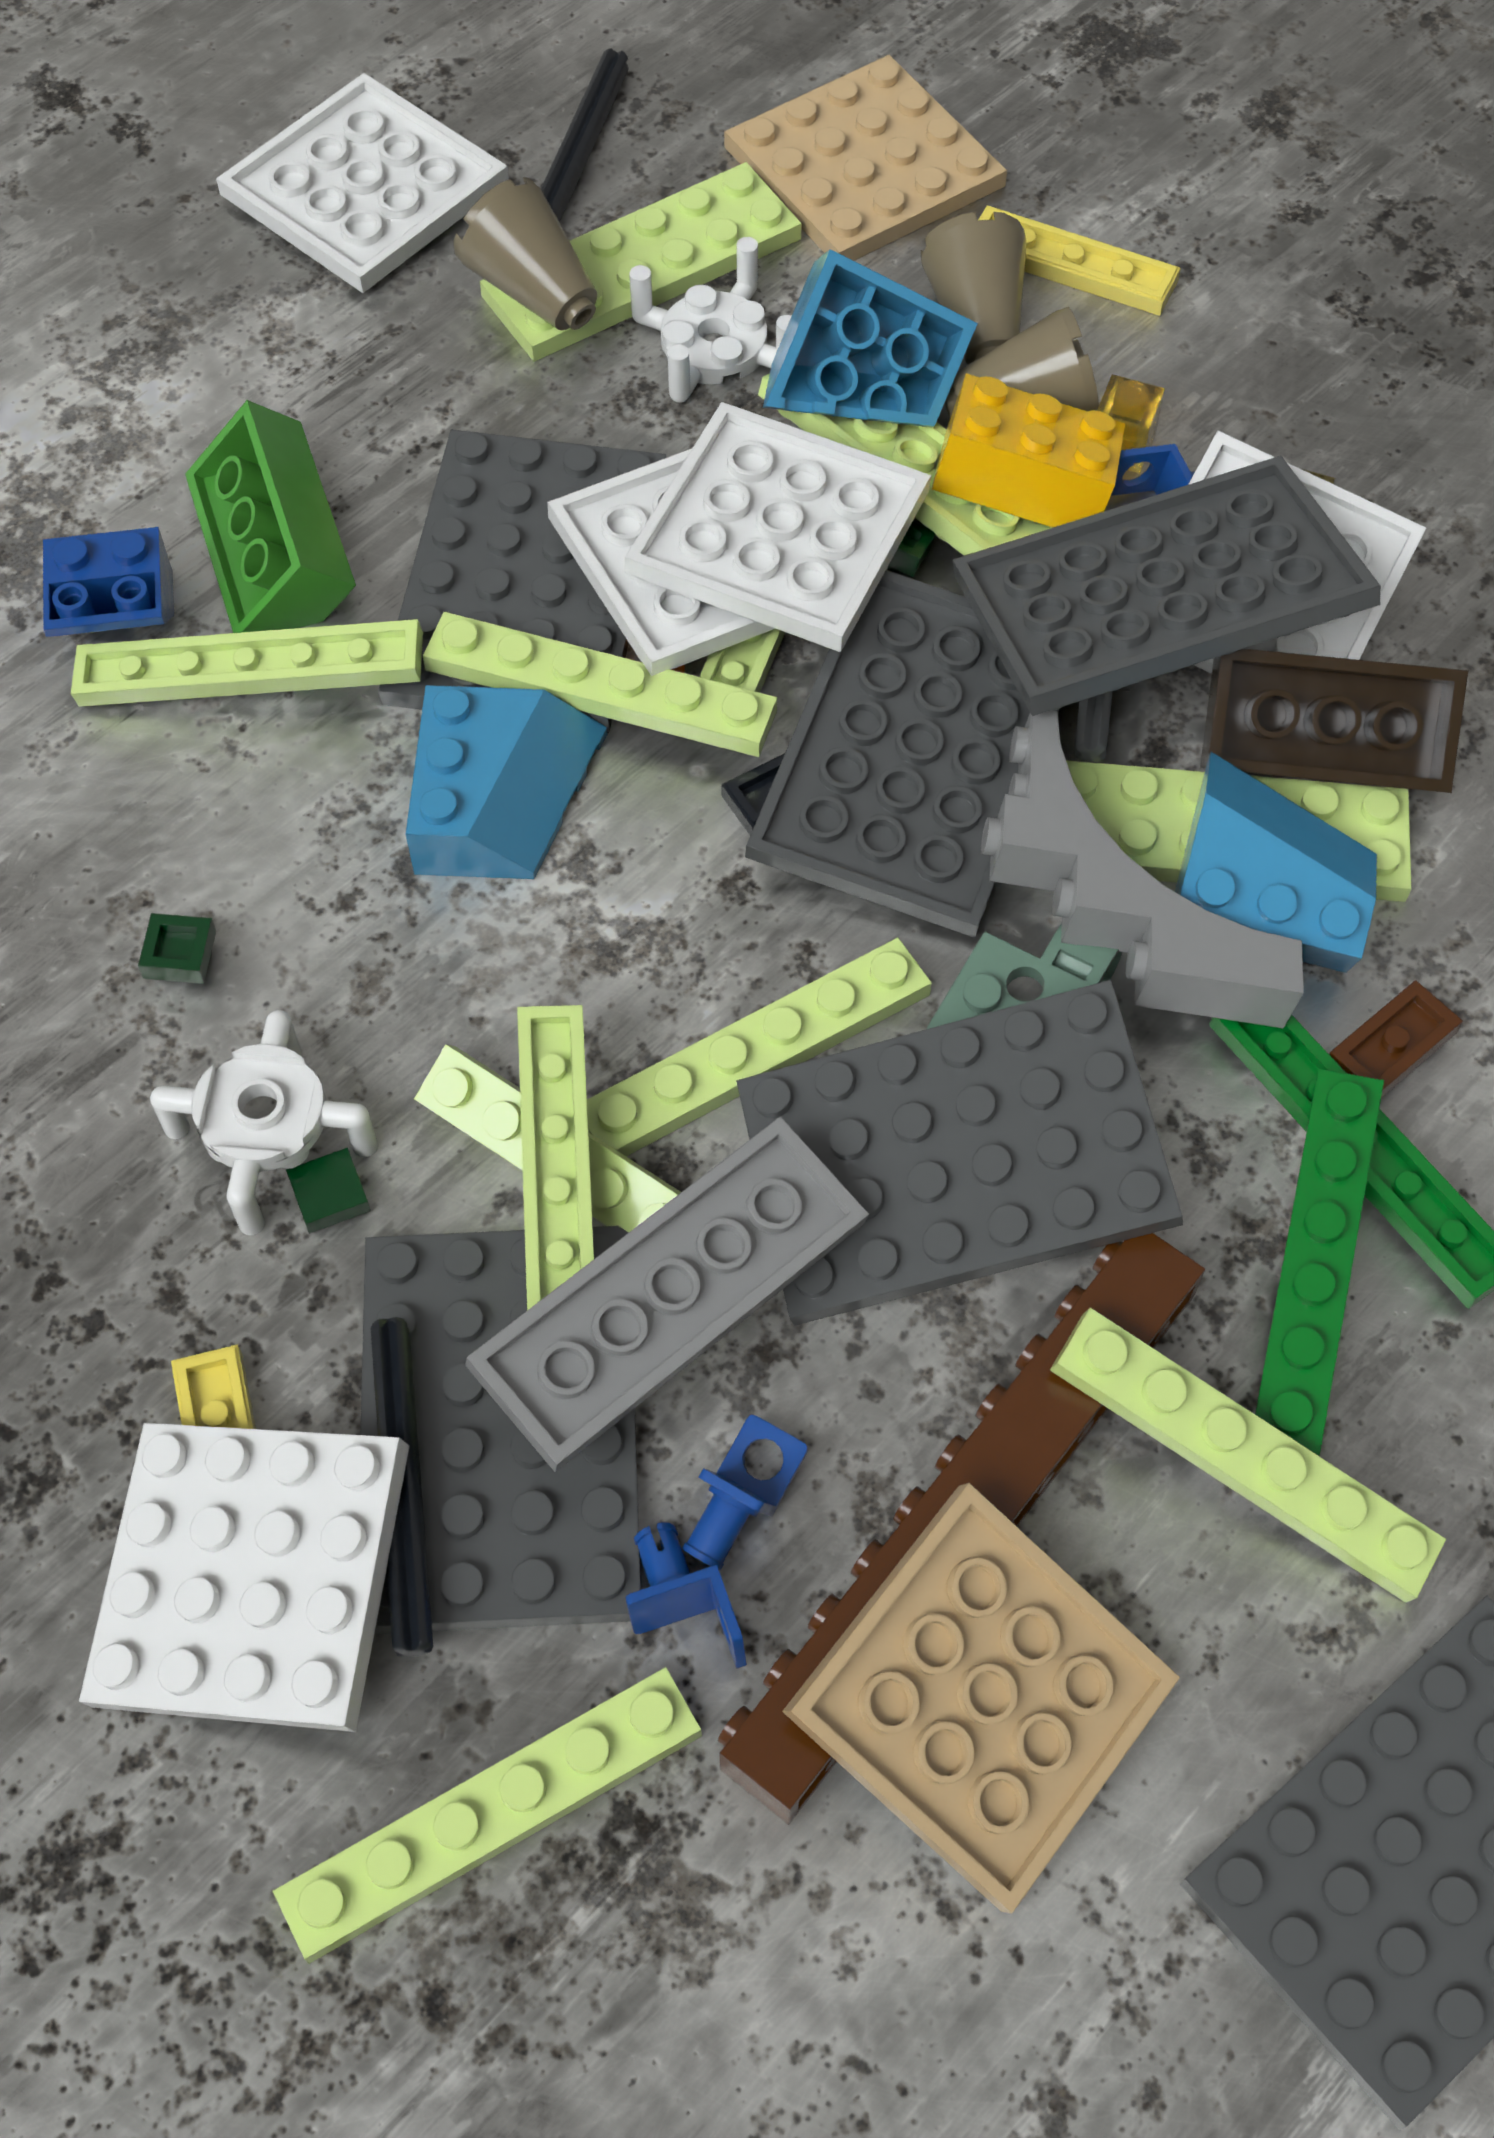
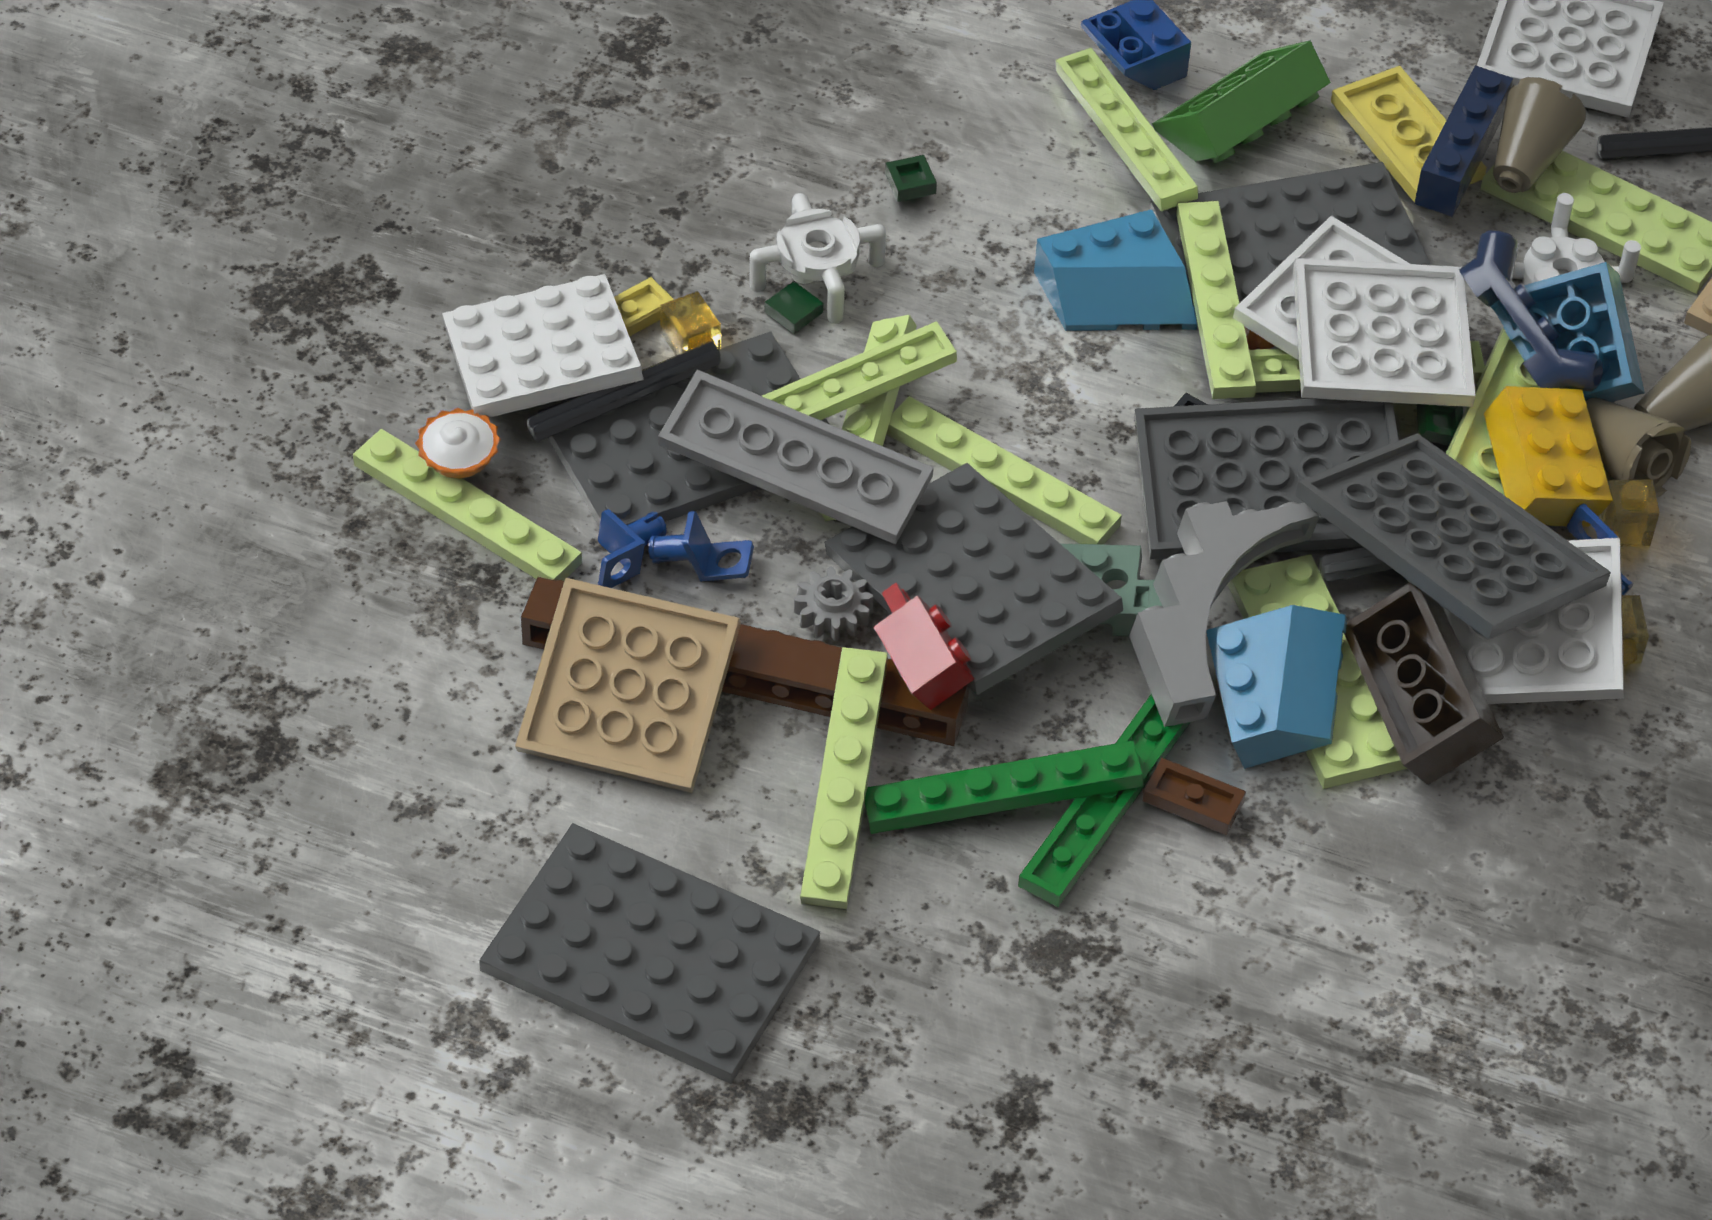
camera: 65 degrees right, 10 degrees down
none -> white piece [415,407,501,479]
none -> clear yellow brick [660,291,721,356]
none -> light grey gear [794,566,873,641]
none -> hinge [874,583,975,710]
none -> light yellow plate [1331,66,1487,203]
none -> dark blue brick [1414,65,1513,217]
none -> dark blue plate [1459,230,1603,392]

